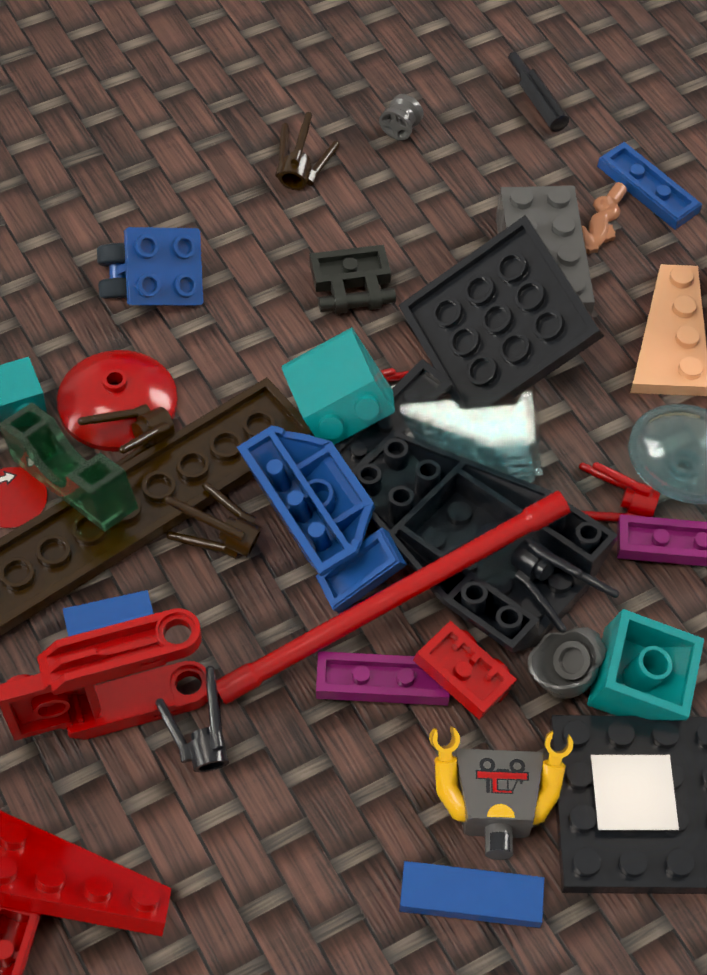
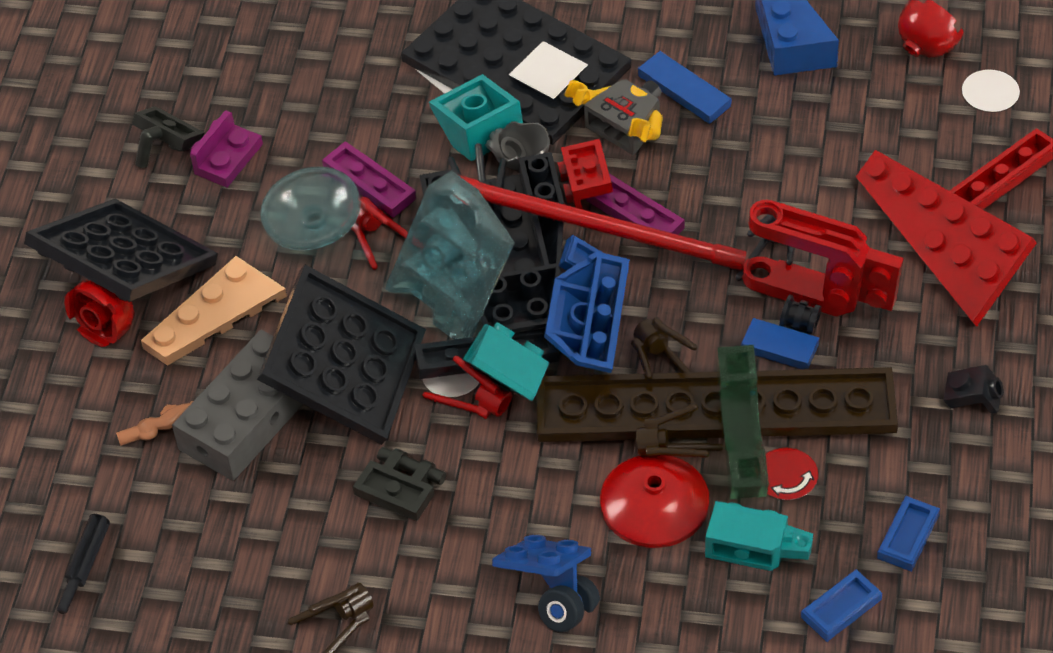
camera: 135 degrees left, 5 degrees down
dark grey wheel [379,94,424,140] -> none
blue tile [597,142,702,230] -> none

